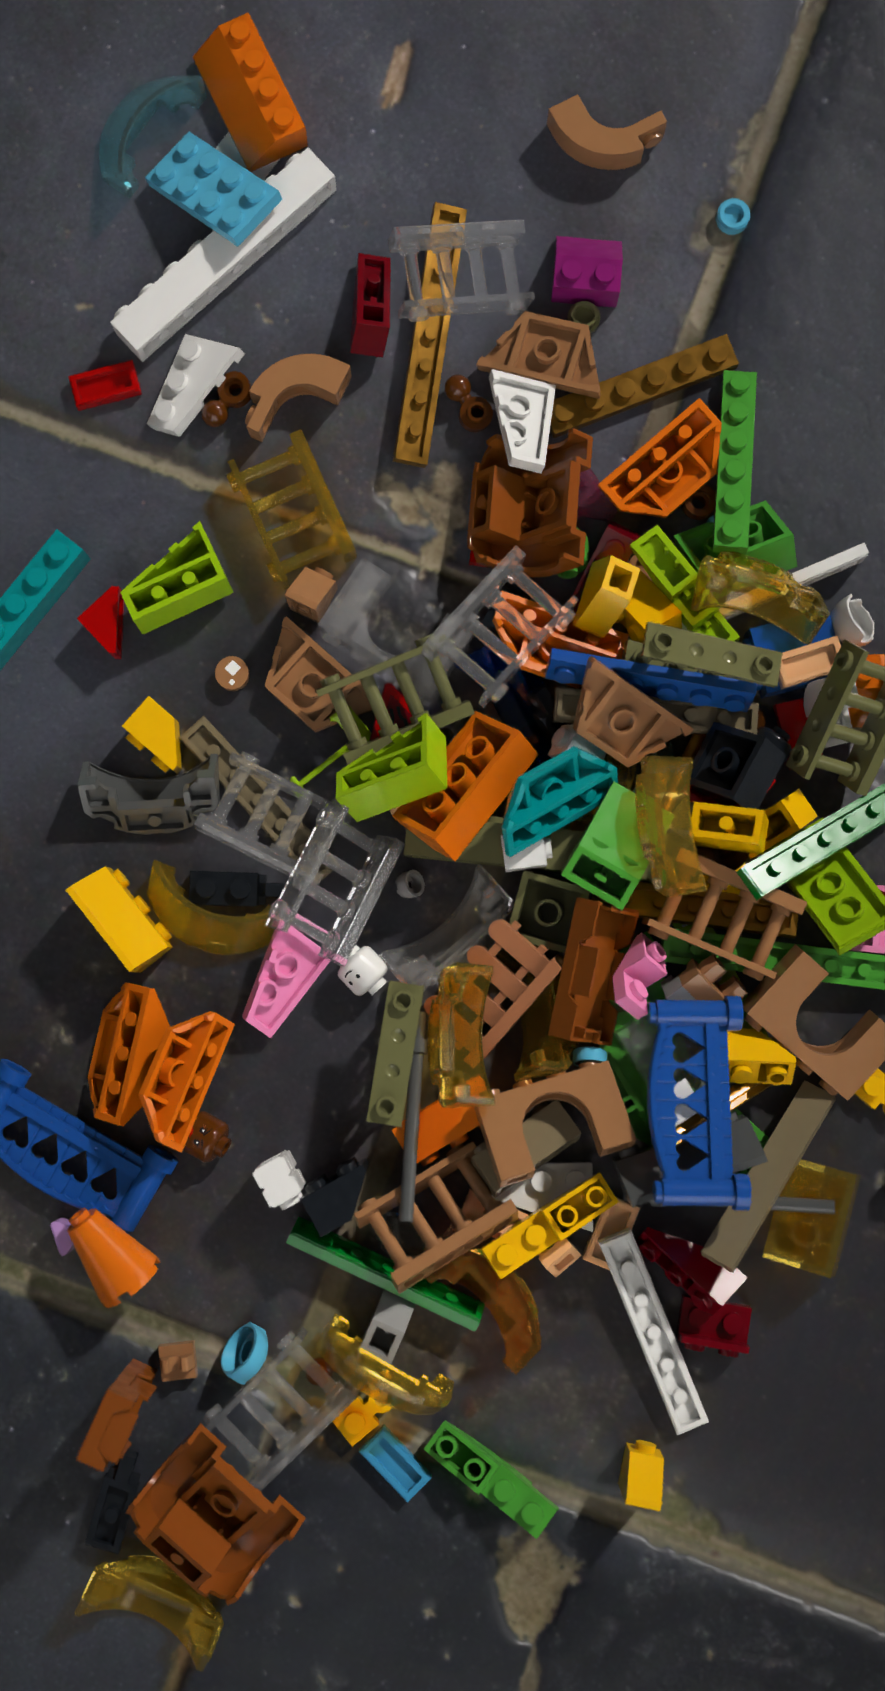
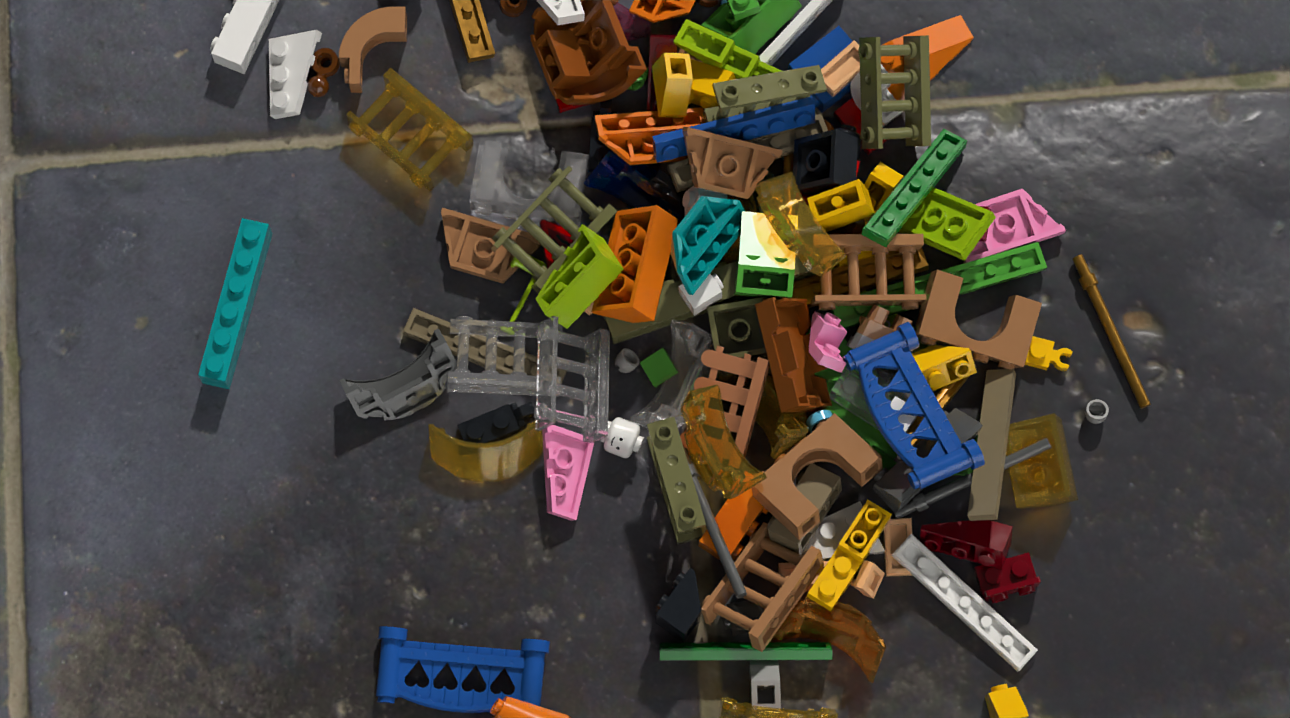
camera: 25 degrees left, 10 degrees down
yellow slope [66,866,173,973] -> none
red tile [68,360,142,411] -> none
red slope [77,586,124,659] -> none
orange wedge [87,982,170,1126] -> none
lime wedge [120,521,234,635] -> none
yellow slope [122,696,182,774] -> none
orange wedge [138,1011,235,1153] -> none
reddish brown head [183,1111,231,1163] -> none
medium nougat tile [215,656,250,691] -> none
white brick [253,1150,306,1210] -> none
medium nougat slope [285,567,338,624] -> none
clear fence [421,546,578,708] -> none
clear yellow windscreen [691,552,830,644] -> none
white hair [830,594,874,647] -> none
none -> bright green tile [640,348,678,387]

